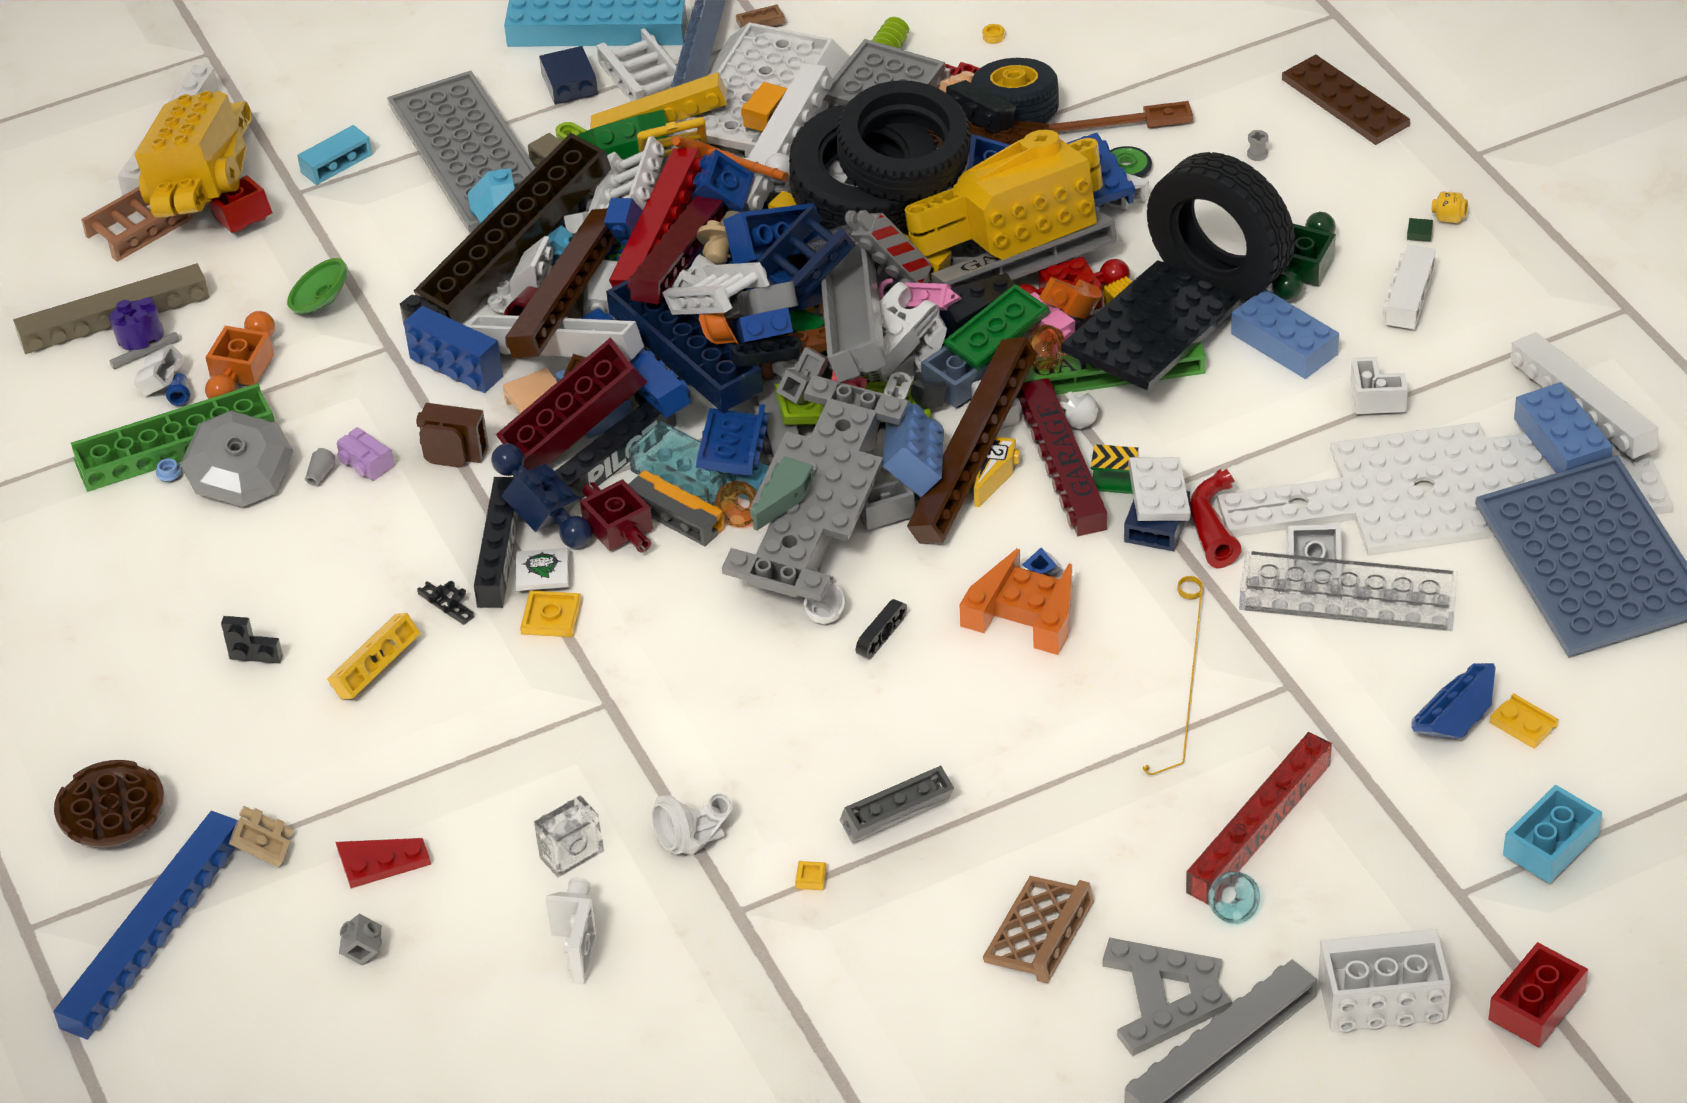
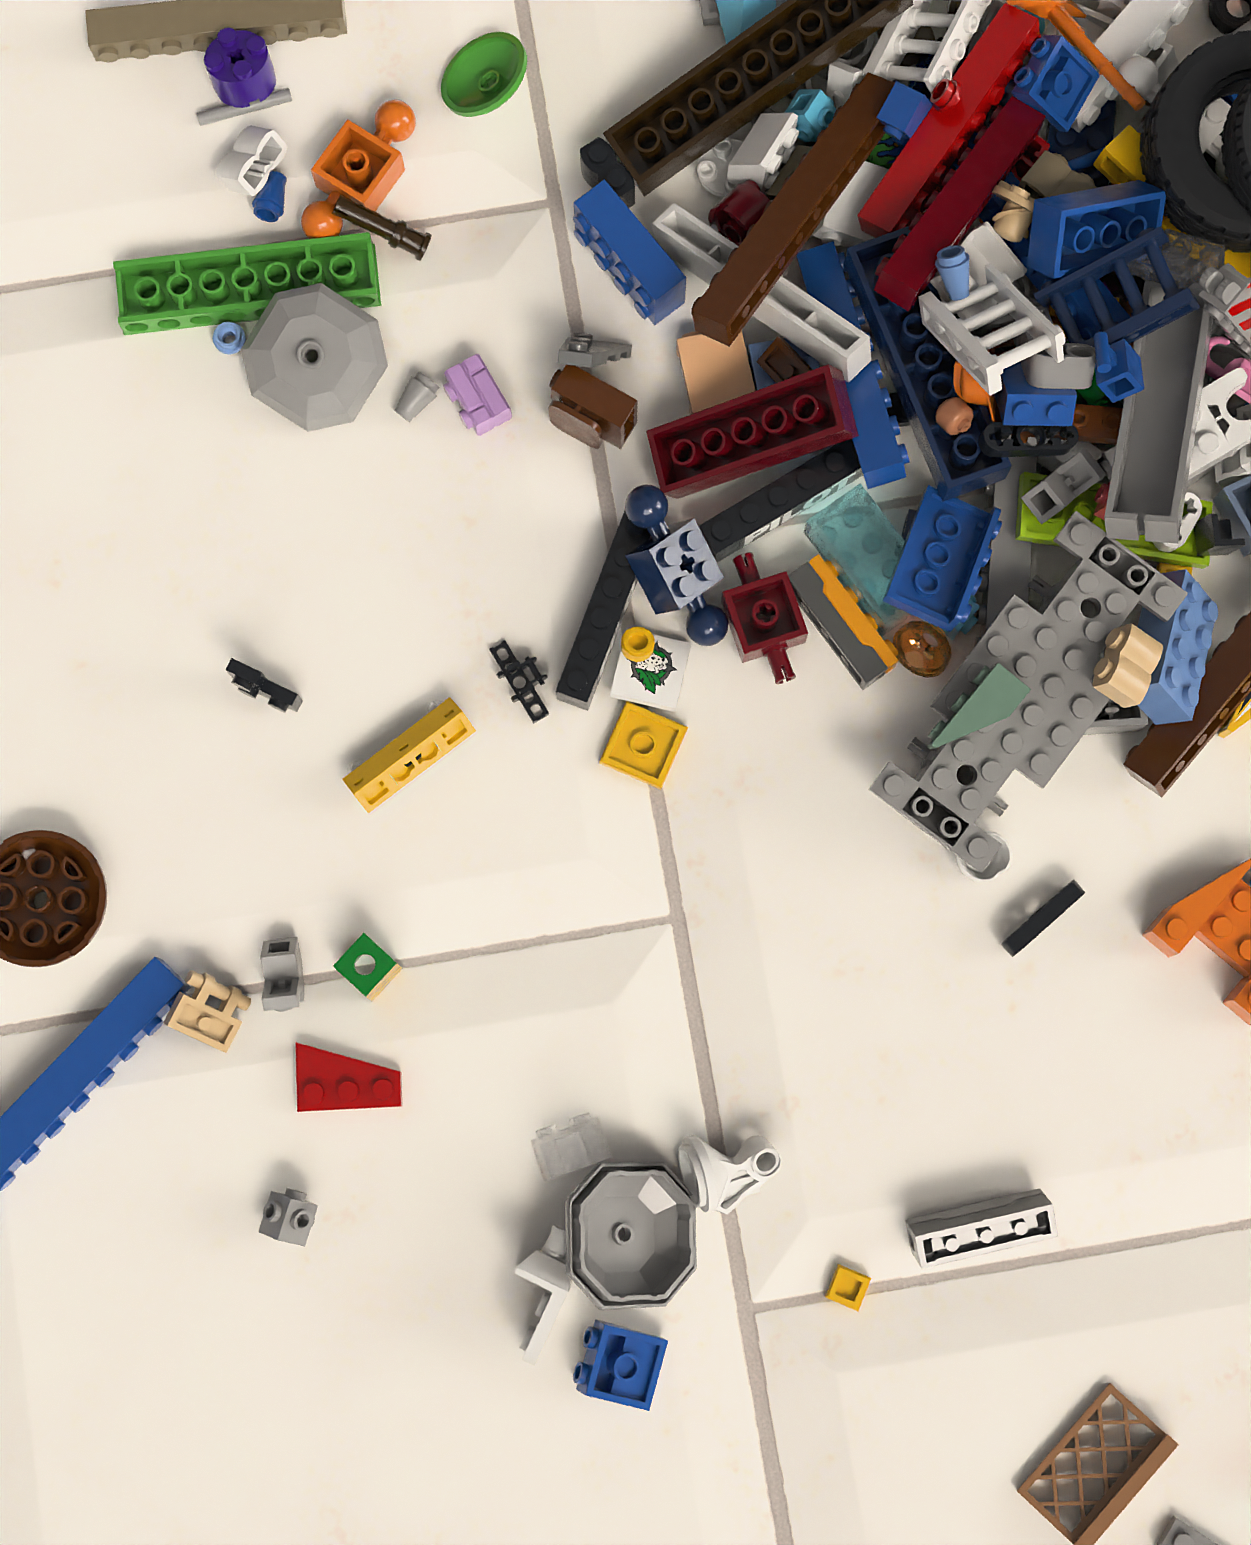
camera: 15 degrees right, 35 degrees up
none -> light grey brick [260,937,304,1012]
none -> dark brown pin [332,194,432,261]
none -> green piece [333,933,402,1001]
none -> dark grey wing [558,333,632,367]
none -> light grey rock [565,1162,697,1310]
none -> blue plate [573,1319,668,1411]
none -> yellow tile [621,626,655,662]
none -> red plate [930,78,961,113]
none -> medium blue cone [935,245,970,301]
none -> nougat piece [935,397,974,435]
none -> tan brick [1092,623,1163,708]
none -> blue brick [1093,332,1145,403]

